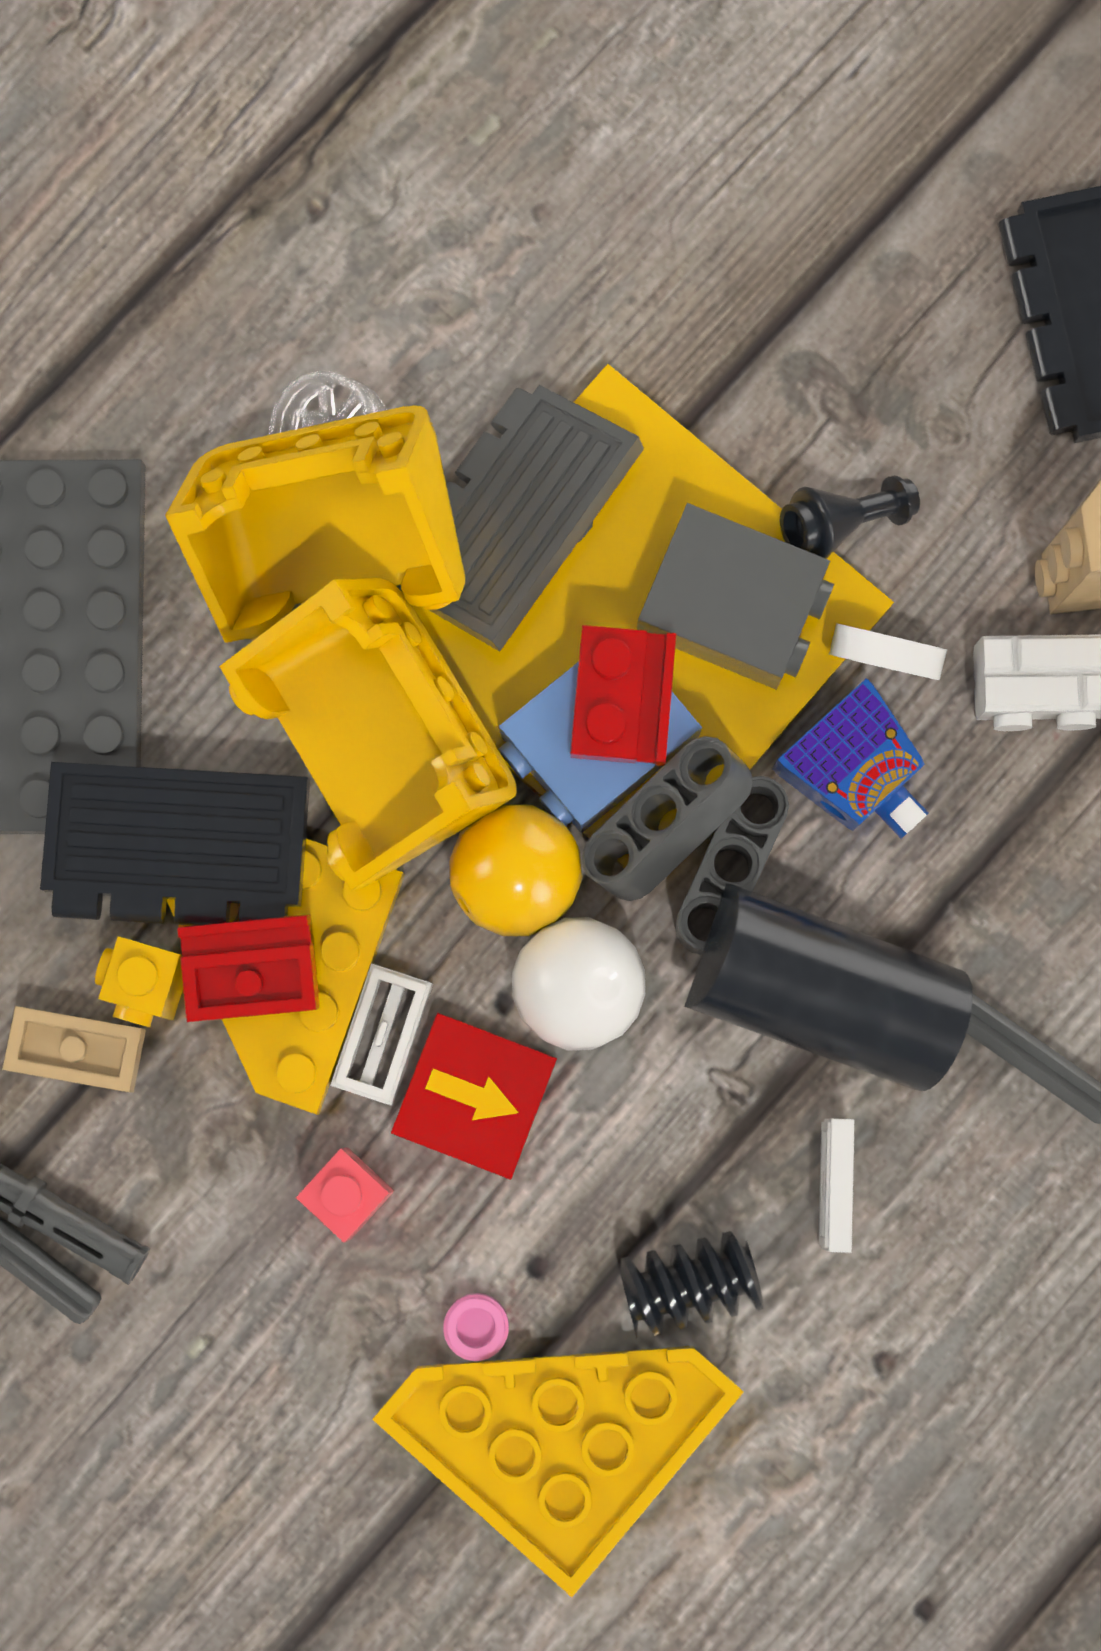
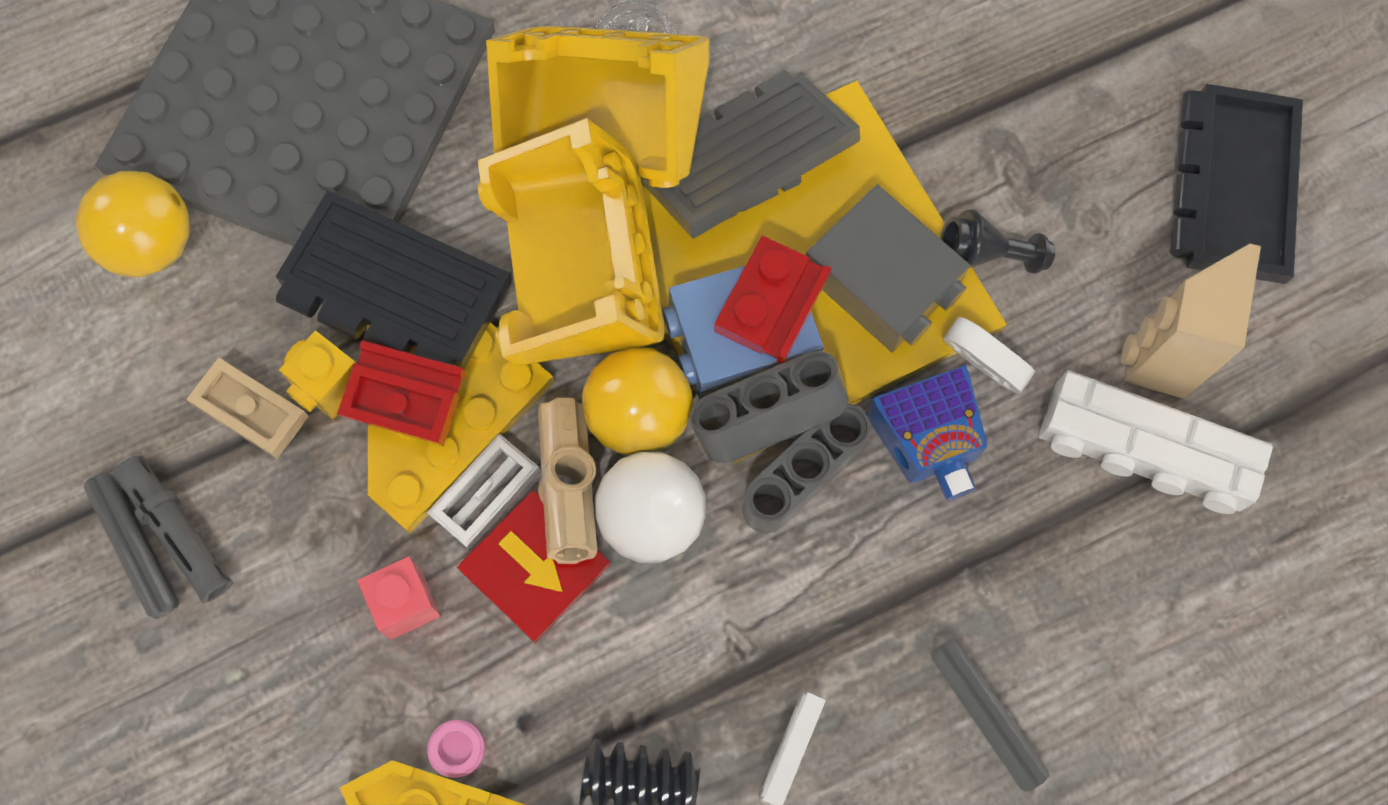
camera: 15 degrees right, 10 degrees down
black brick [684,884,973,1091] -> none
none -> tan piece [538,397,597,564]

